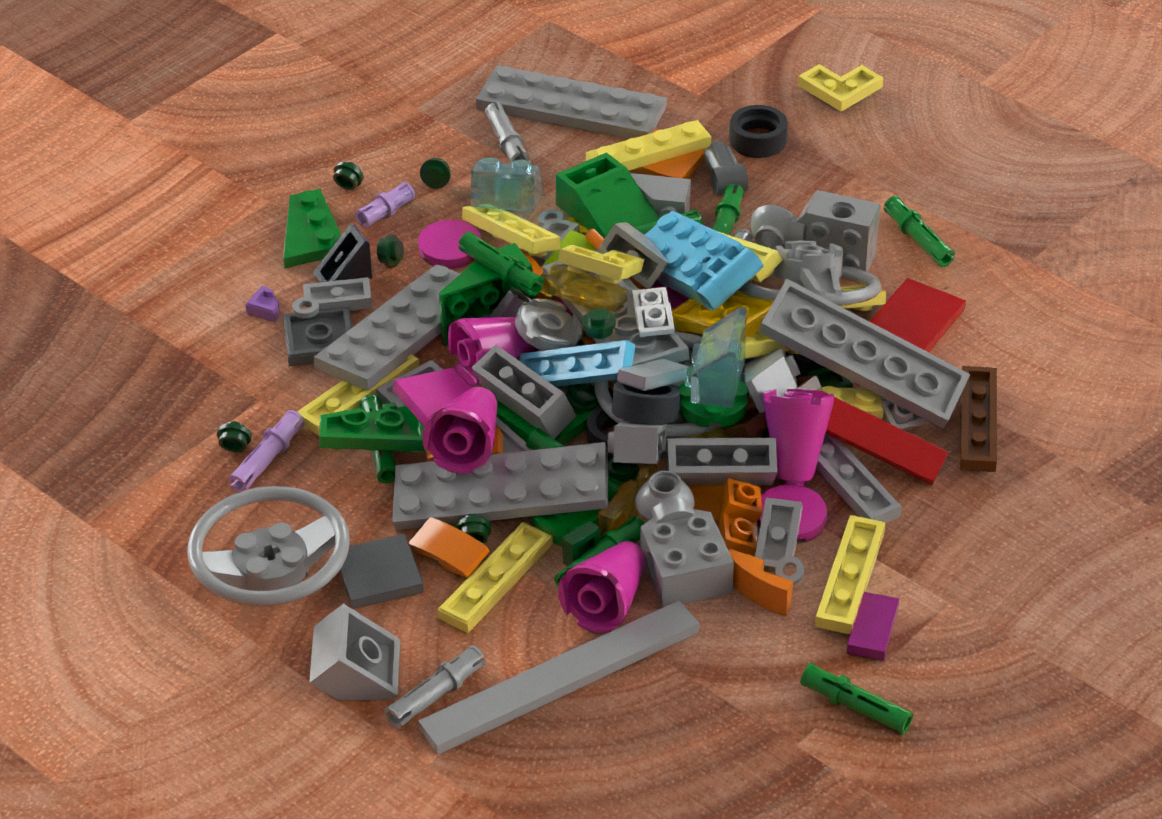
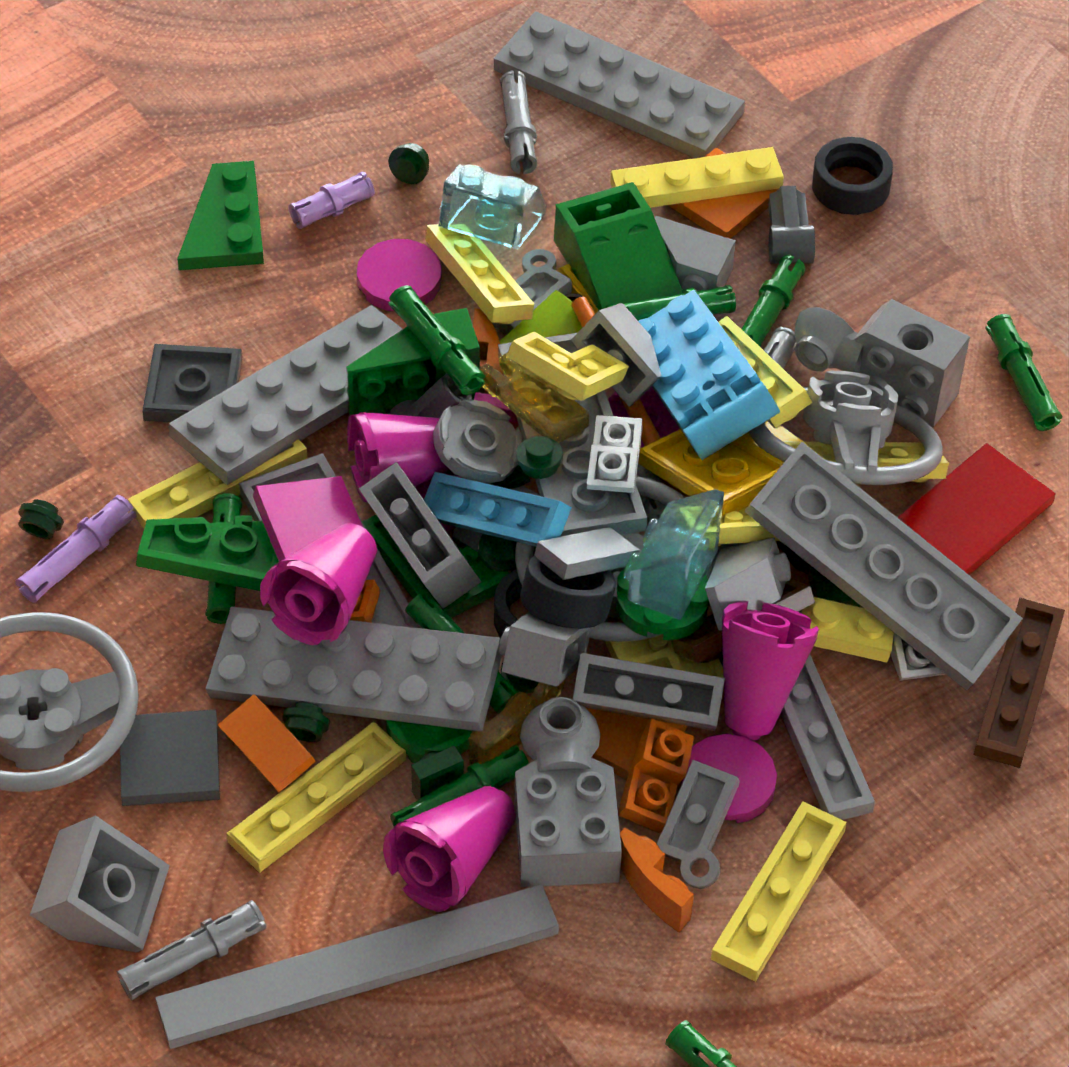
camera: 10 degrees right, 10 degrees up
medium lavender tile [246,286,280,322] -> none
light grey hinge [292,277,372,319] -> none
black slope [313,223,373,282] -> none
dark green plate [333,161,364,190] -> none
dark green plate [377,234,404,267] -> none
light yellow plate [798,64,883,112] -> none
red tile [825,393,949,485] -> none
magenta tile [847,592,899,661] -> none

